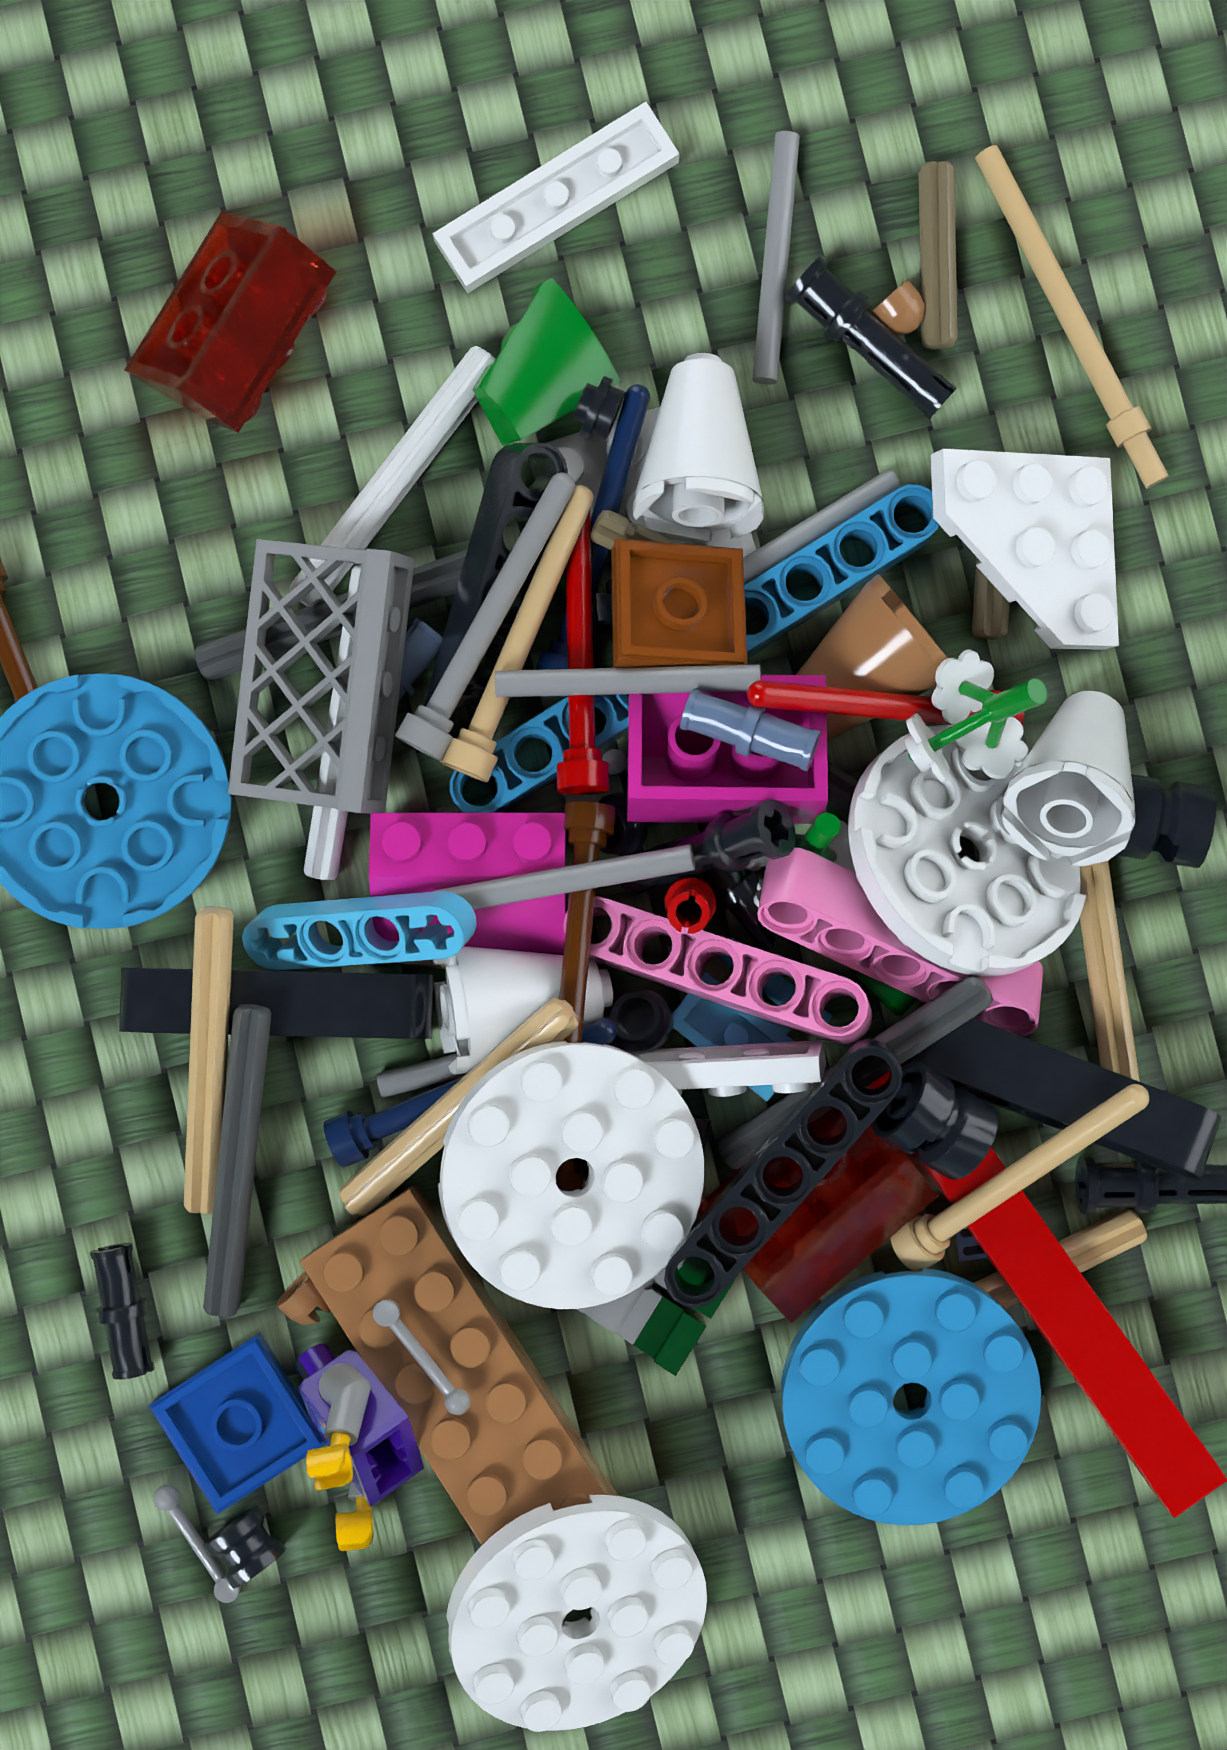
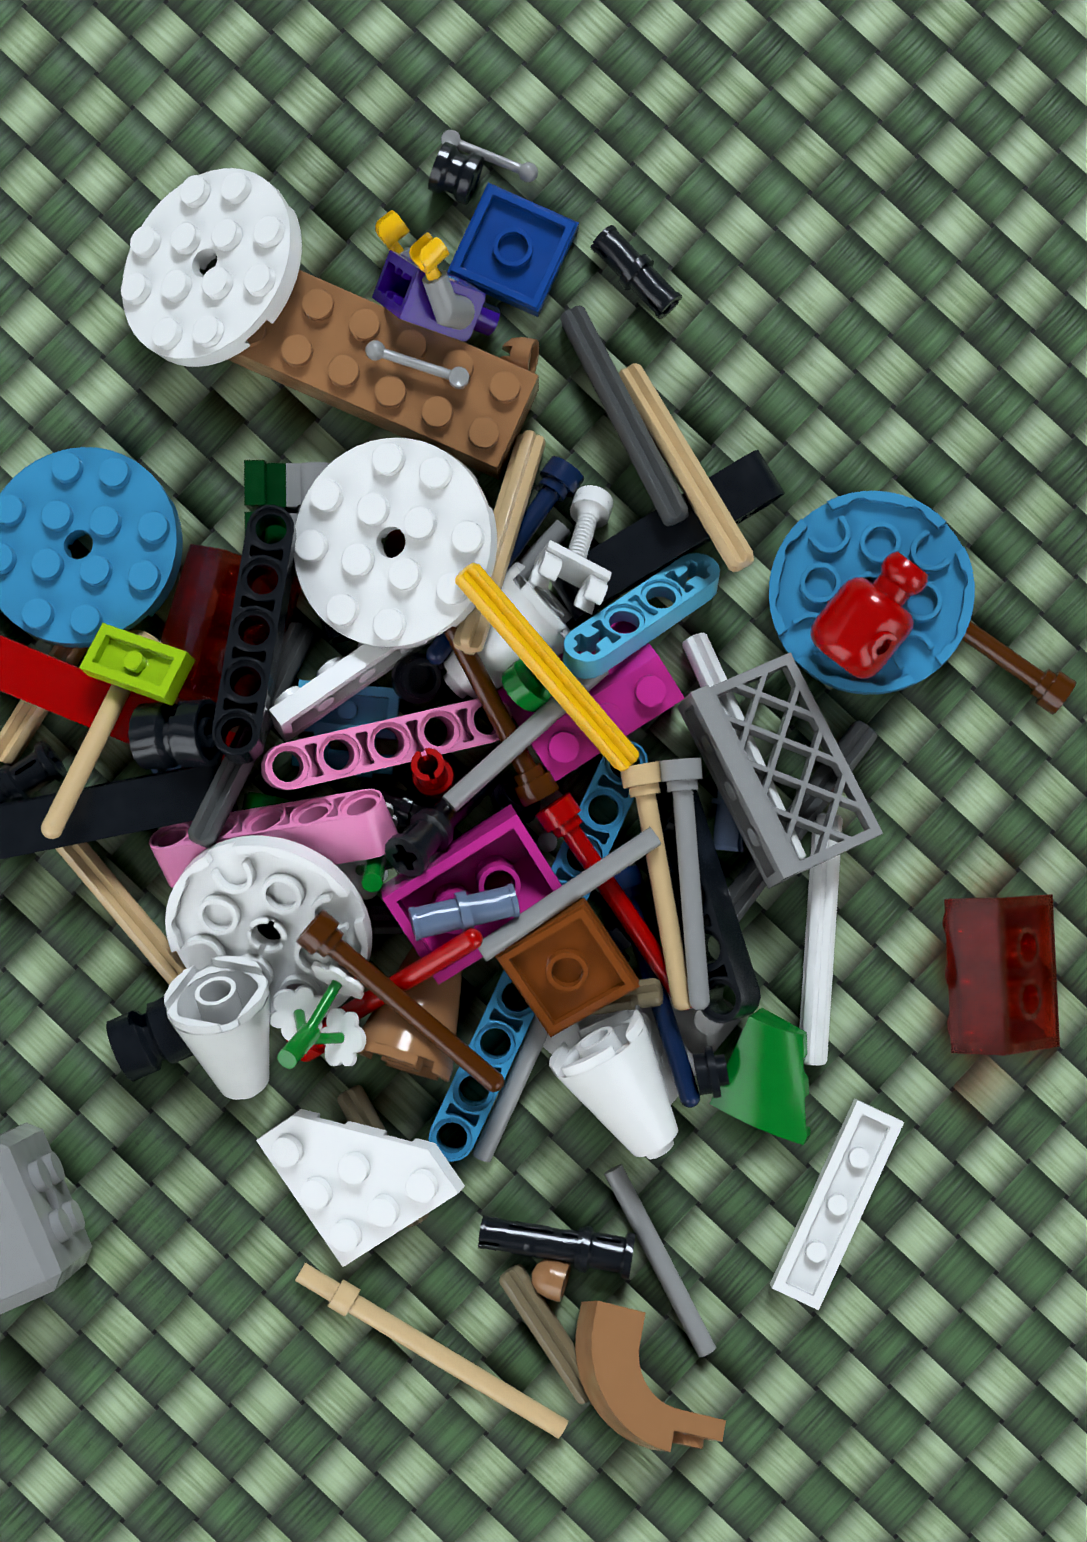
camera: 145 degrees right, 0 degrees up
none -> lime plate [79,623,196,706]
none -> reddish brown piece [296,909,504,1092]
none -> yellow axle [455,563,640,772]
none -> green tile [502,659,552,712]
none -> white bar [529,485,613,615]
none -> medium nougat arch [575,1301,726,1452]
none -> red piece [810,551,929,679]

